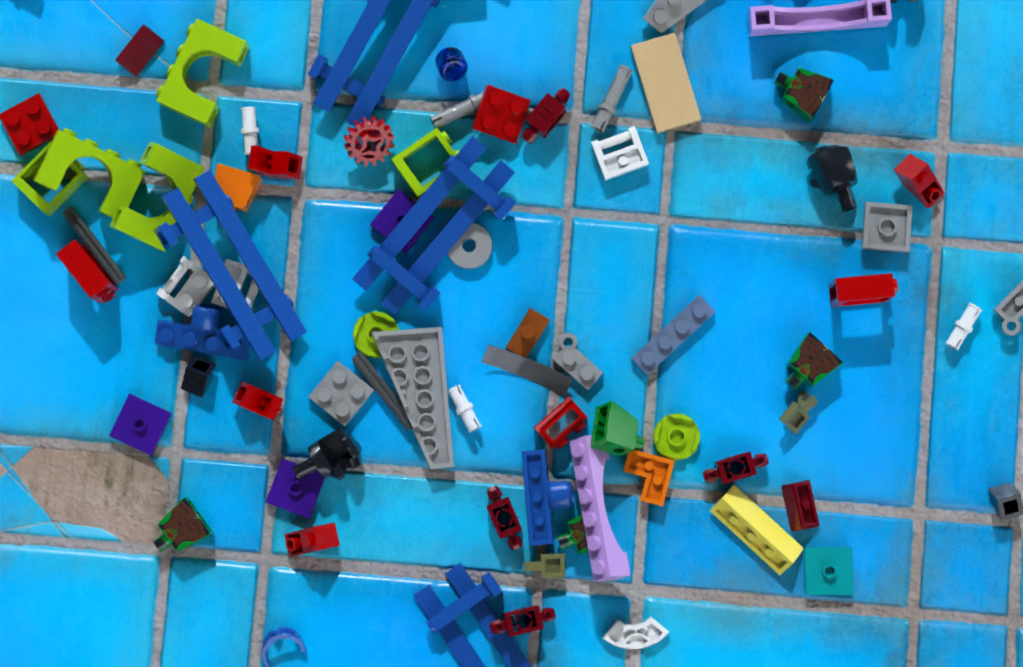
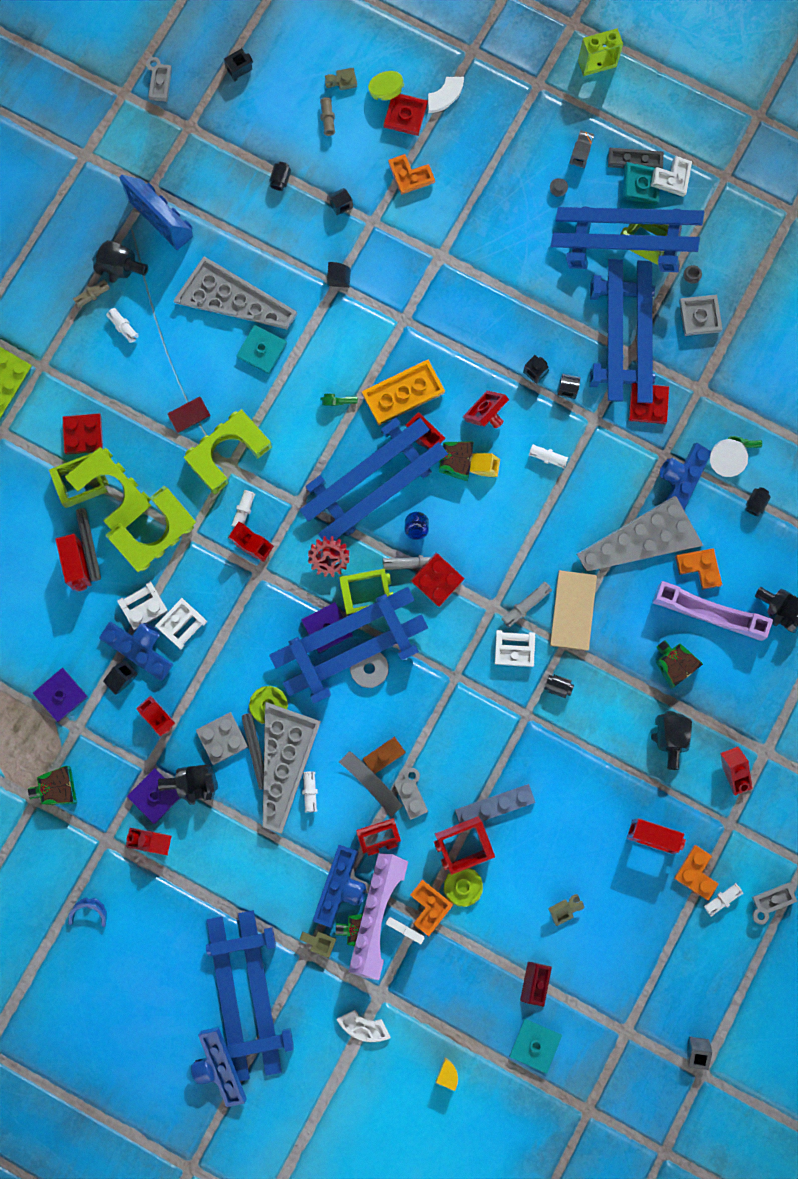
camera: 15 degrees right, 5 degrees down
blue fence [154,170,307,361] -> none
orange torso [215,163,263,213] -> none
dark red piece [487,486,522,550] -> none
dark red piece [489,605,556,637] -> none
dark red piece [522,88,570,144] -> none
green torso [590,401,644,456] -> none
dark red piece [702,451,769,485] -> none
light yellow panel [710,485,803,575] -> none
torso [785,332,843,390] -> none
light grey plate [861,202,913,253] -> none
none -> white tile [385,917,424,944]
none -> red window [434,816,495,875]
none -> yellow brick [435,1057,458,1091]
none -> black brick [544,674,574,698]
none -> orange plate [674,845,719,901]

